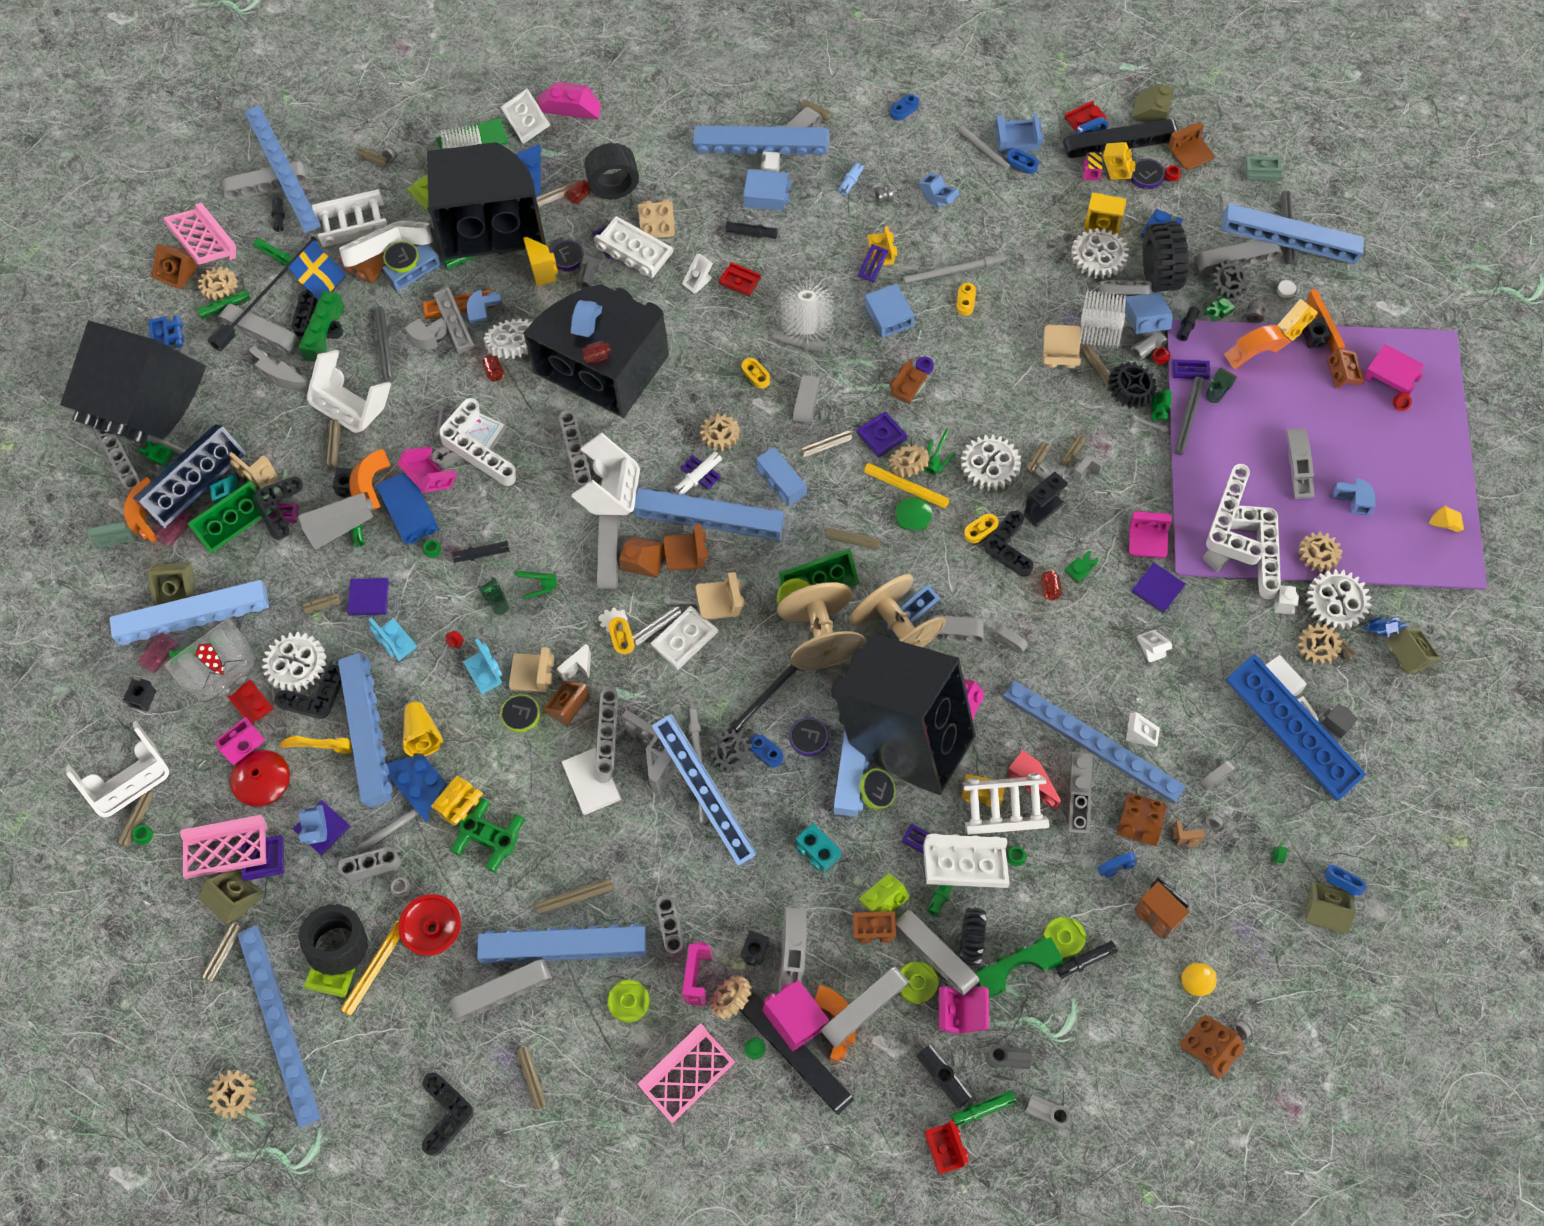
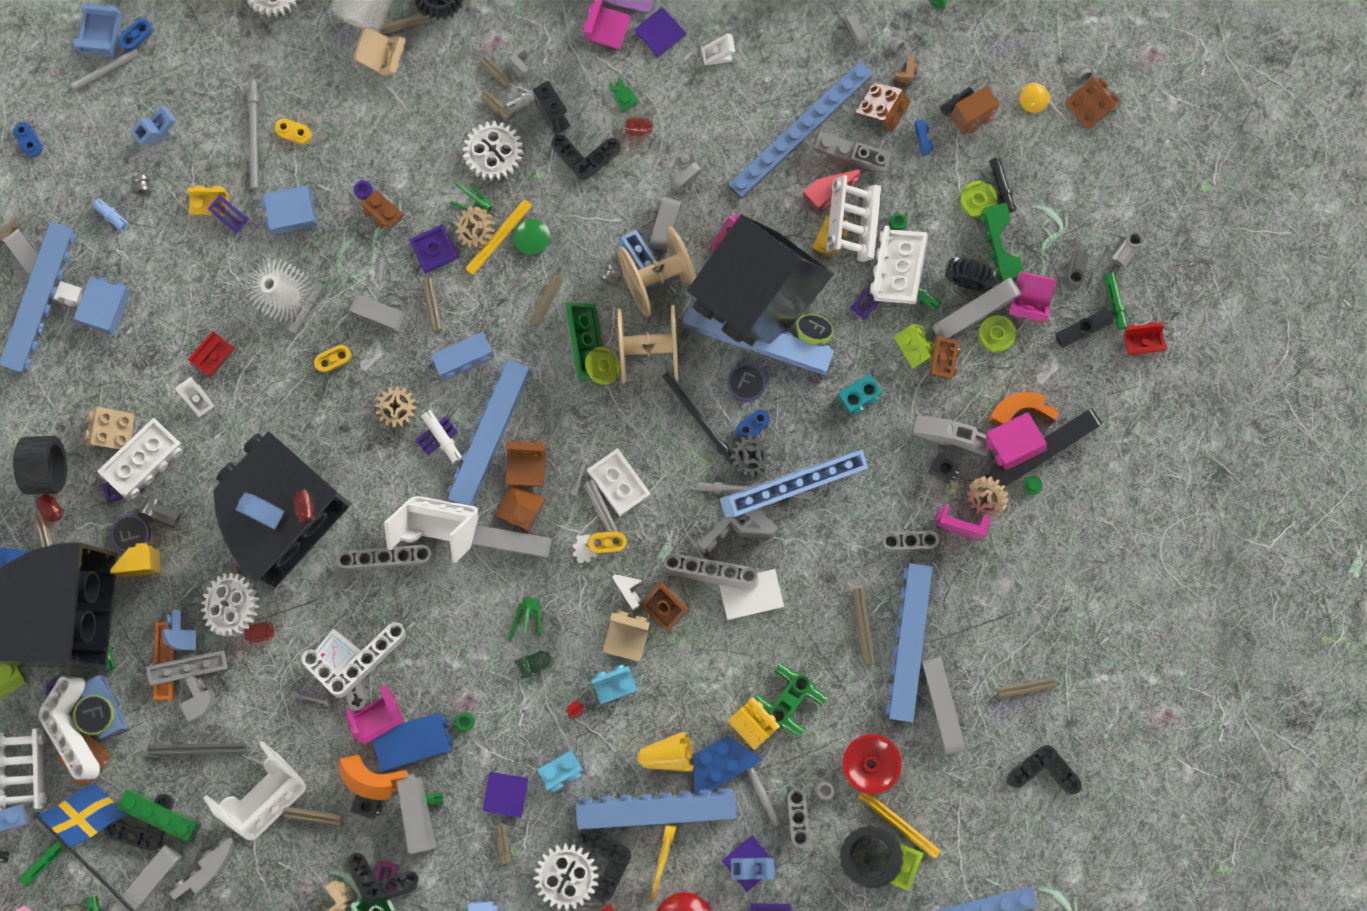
camera: 80 degrees left, 15 degrees up
black pin [452,540,510,564] -> none
black tile [500,695,540,733] -> none
lime tile [607,979,650,1023] -> none
bright pink fence [637,1023,735,1123] -> none
tan bracket [695,572,744,620] -> none
black pin [725,221,778,239] -> none
light grey beam [821,966,910,1048] -> none
yellow plate [964,514,998,544] -> none
white slope [1126,712,1160,747] -> none

